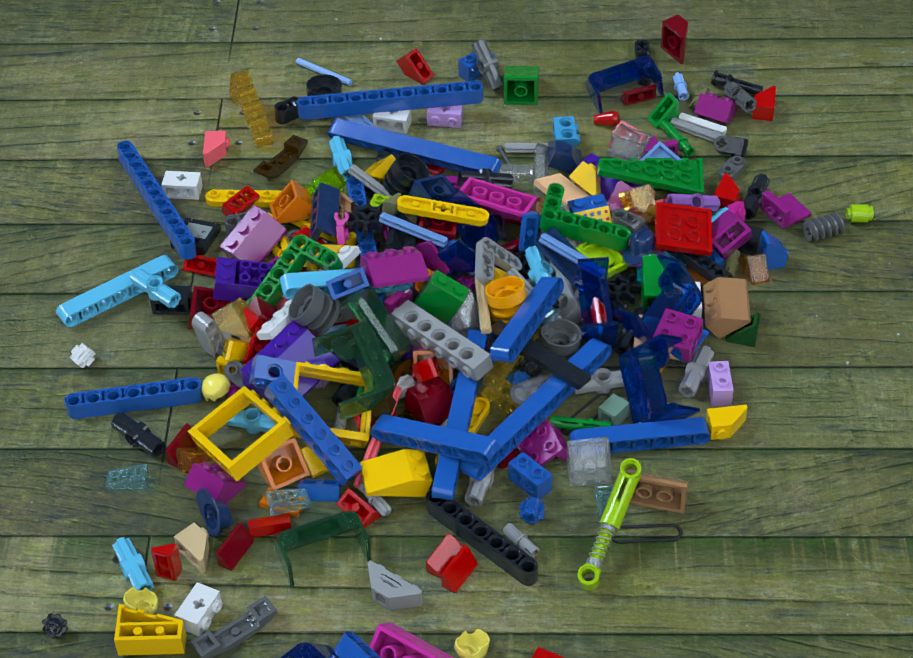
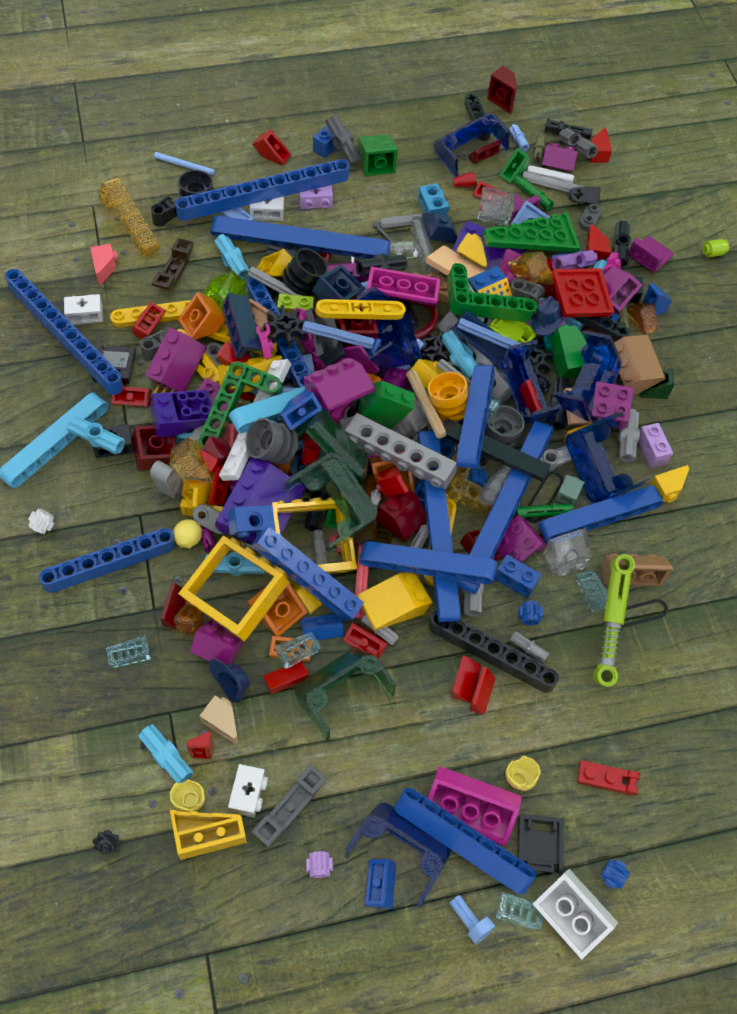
camera: 20 degrees left, 15 degrees up
black piece [111,413,165,457] -> none
dark red slope [216,523,254,571] -> none
light grey slope [368,560,423,611] -> none
olive slope [381,193,401,217] -> none
light grey beam [475,237,522,285] -> none
blue slope [519,211,540,251] -> none
dark grey piece [803,212,845,242] -> none

